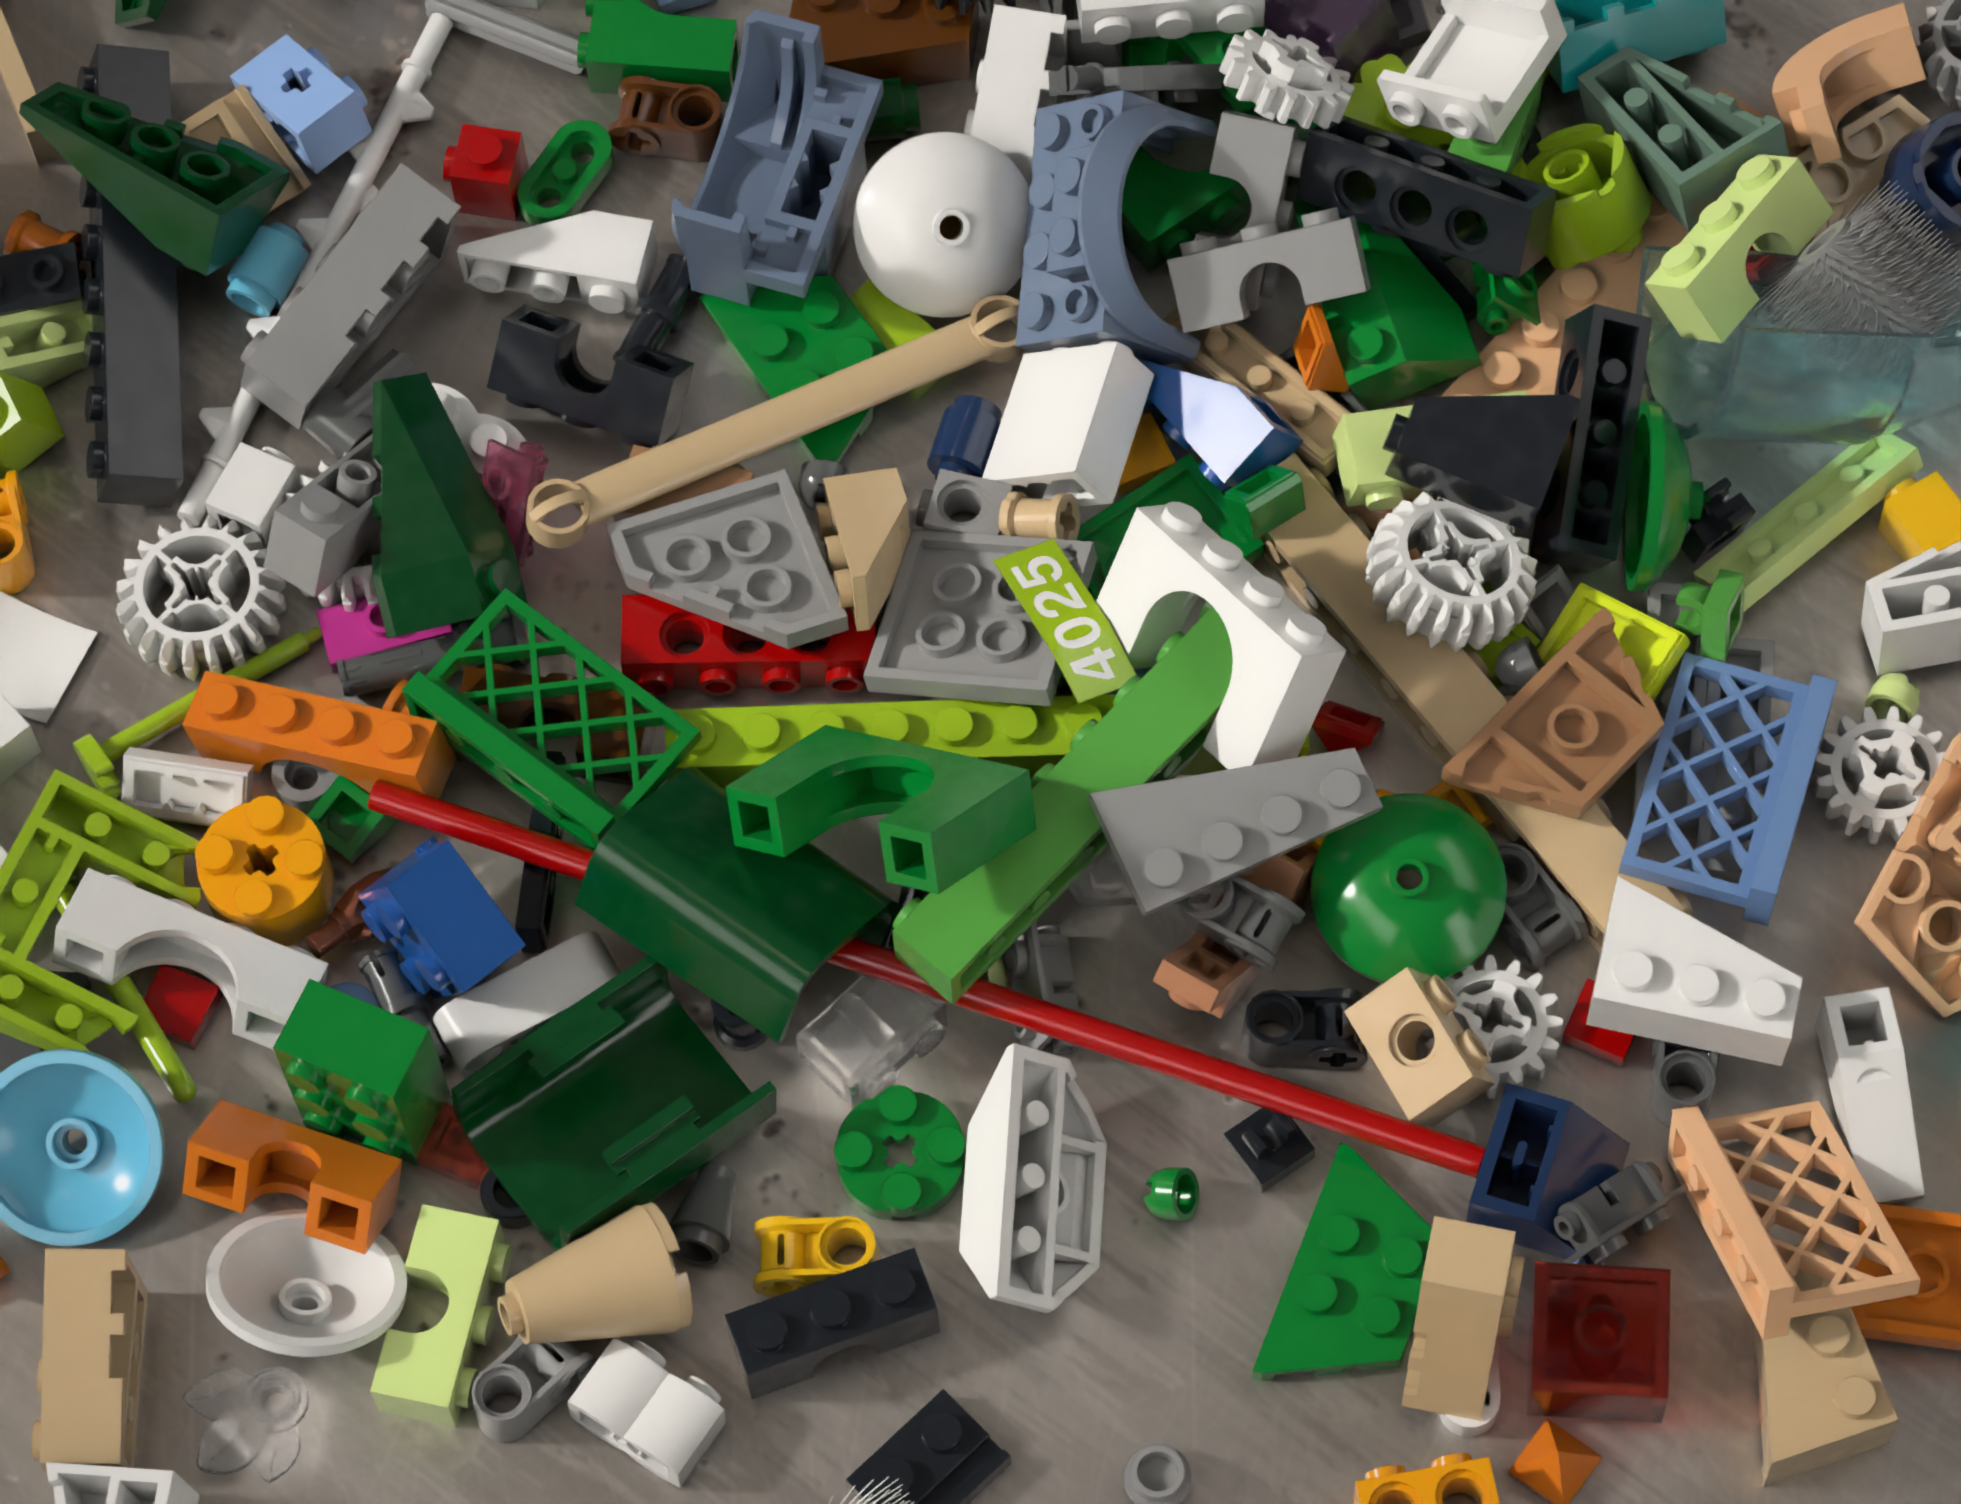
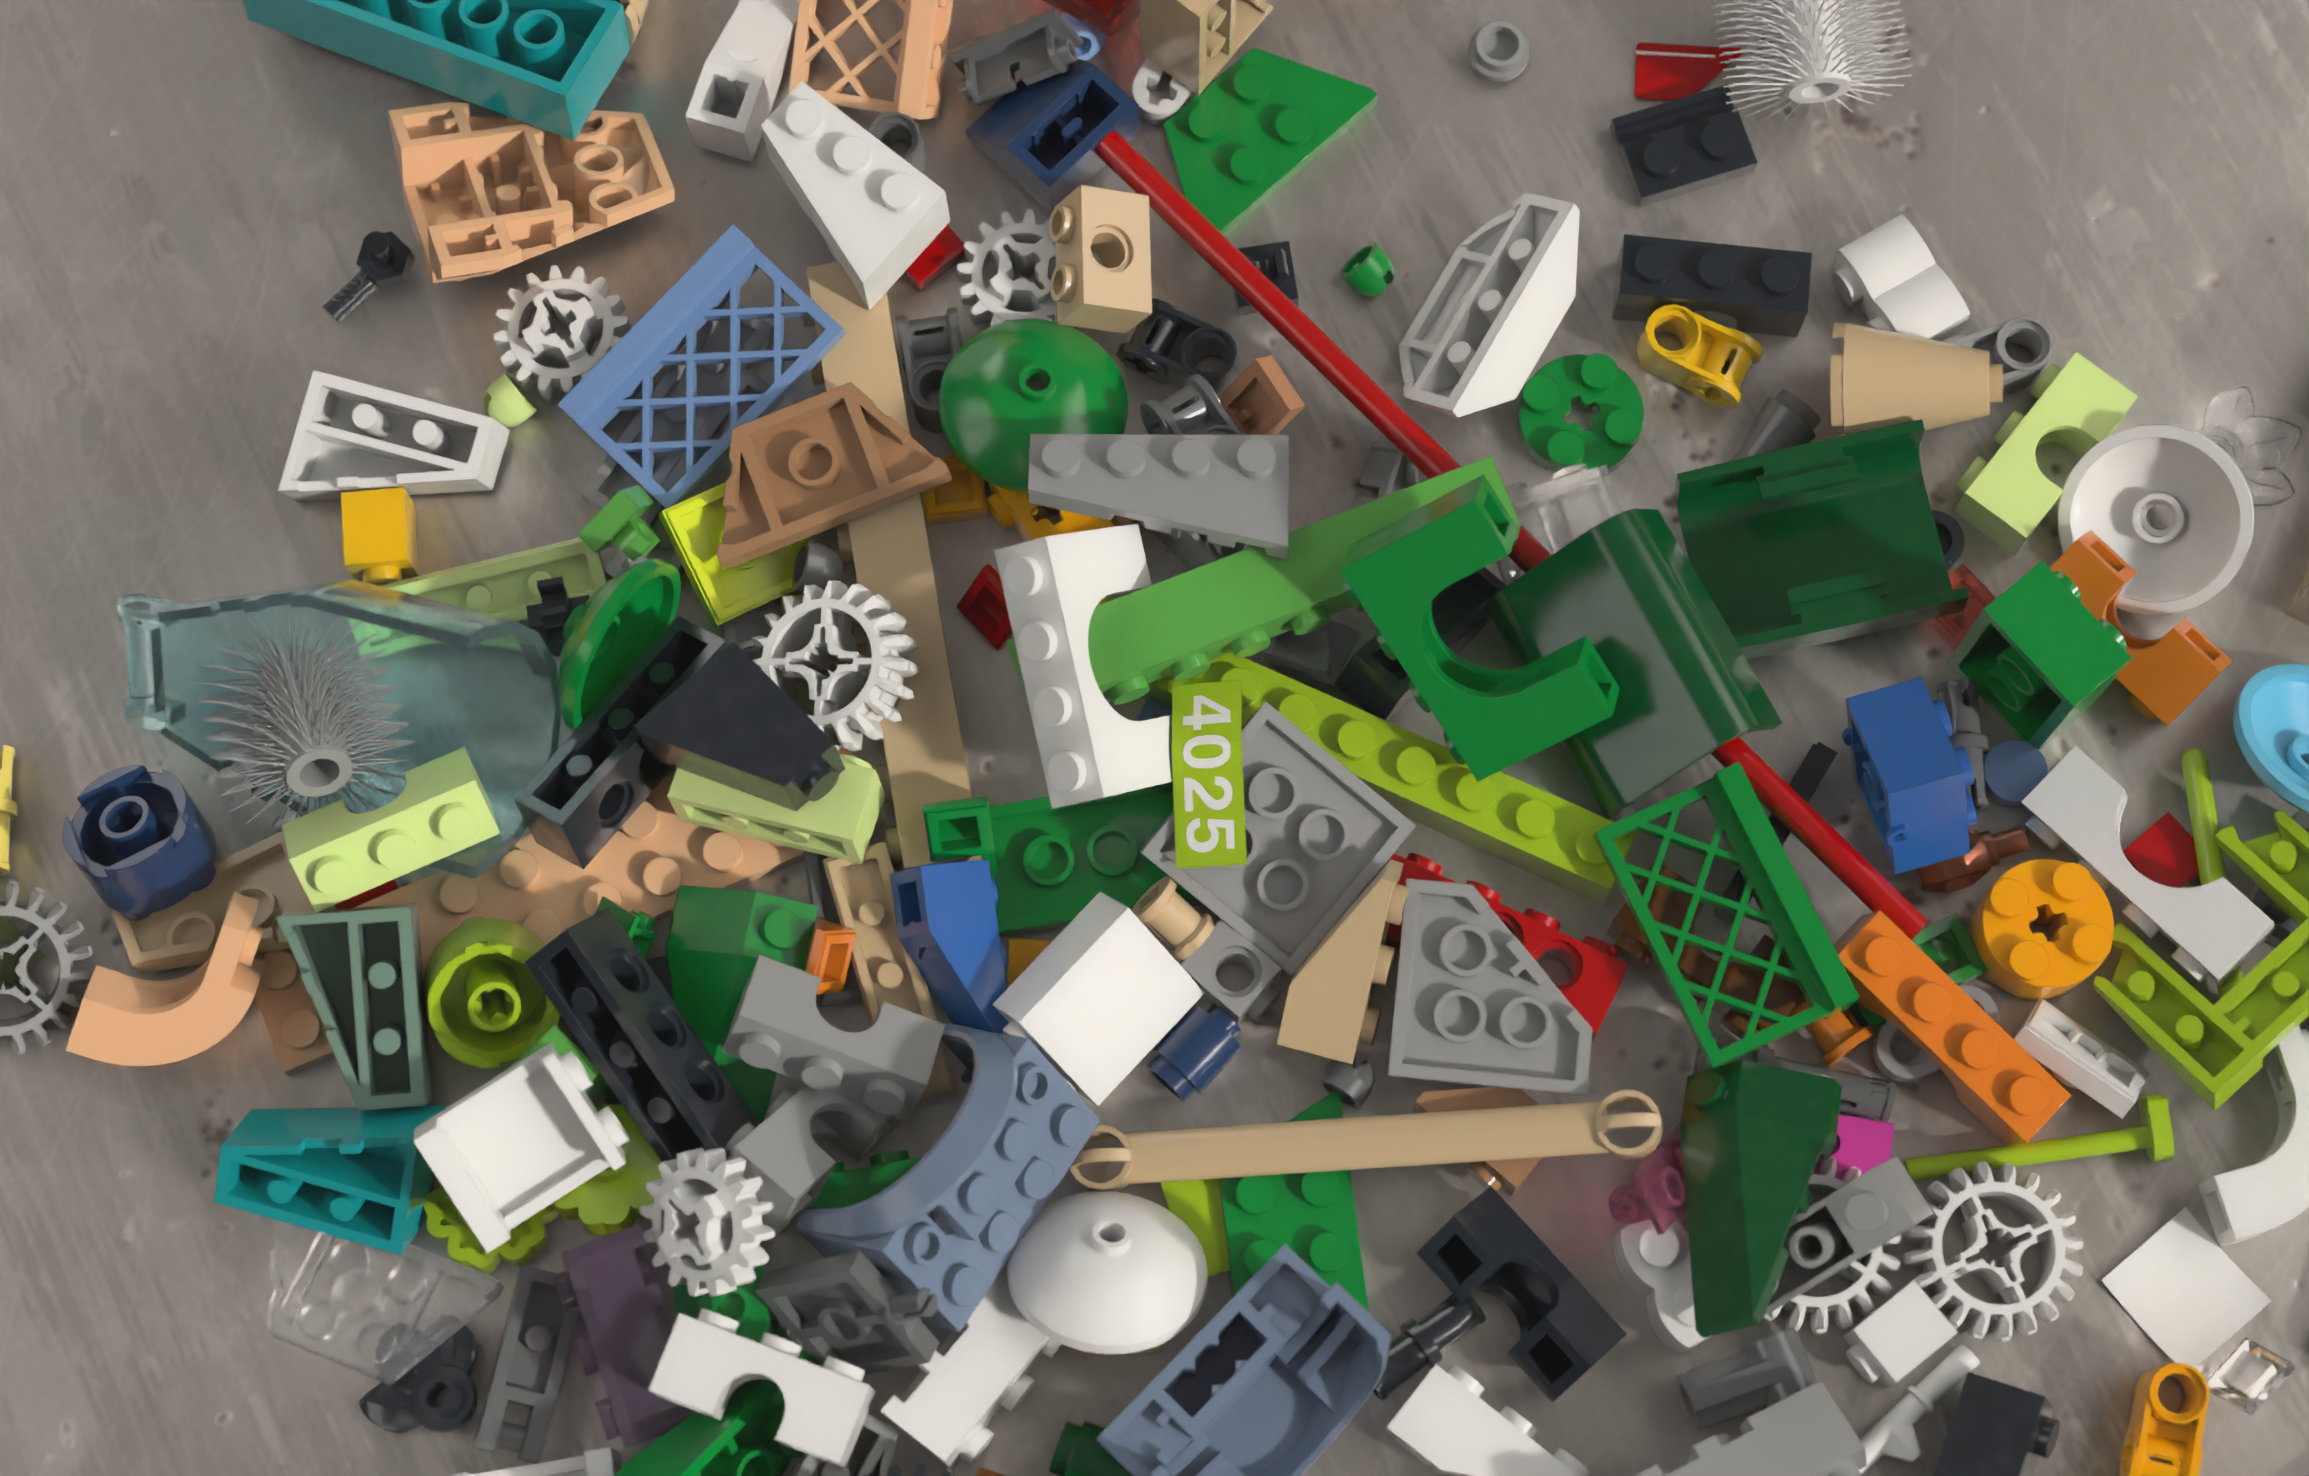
camera: 155 degrees left, 10 degrees up
white beam [433,932,621,1078] -> none

